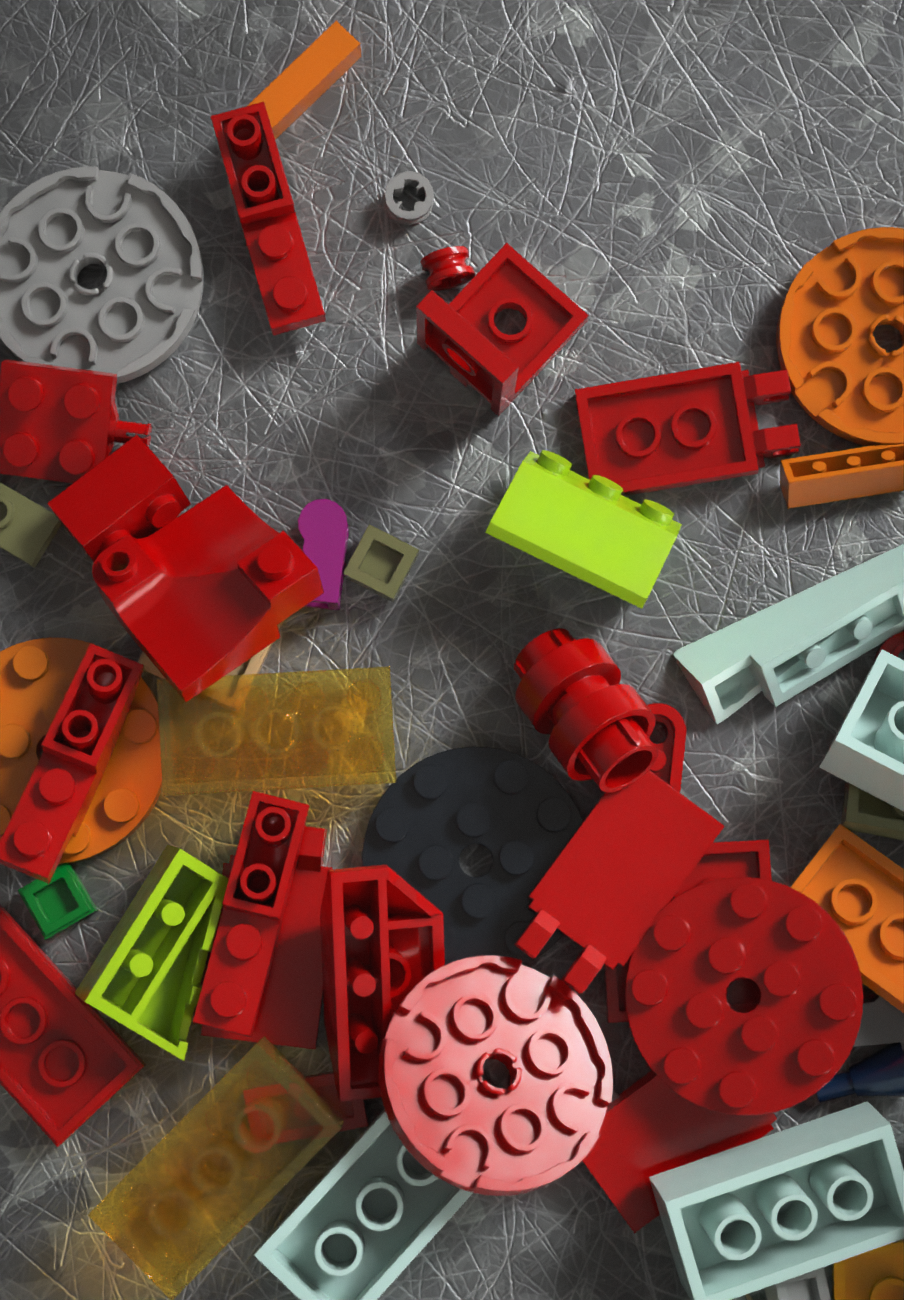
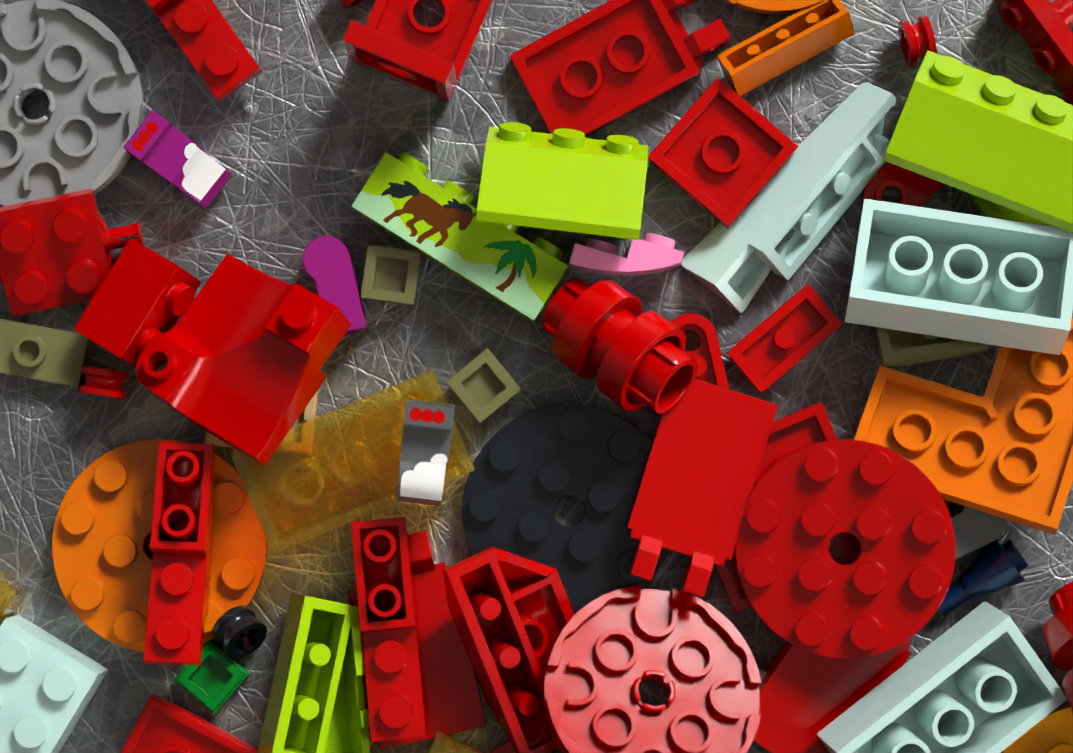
camera: 15 degrees left, 5 degrees up
none -> red bush [78,366,129,399]
none -> magenta leg [123,110,233,209]
none -> black bush [212,605,267,659]
none -> brick [351,152,568,324]
none -> dark grey leg [397,399,455,506]
none -> olive plate [446,348,521,424]
none -> bright pink slope [568,232,685,276]
none -> red plate [648,77,798,229]
none -> red plate [725,284,842,394]

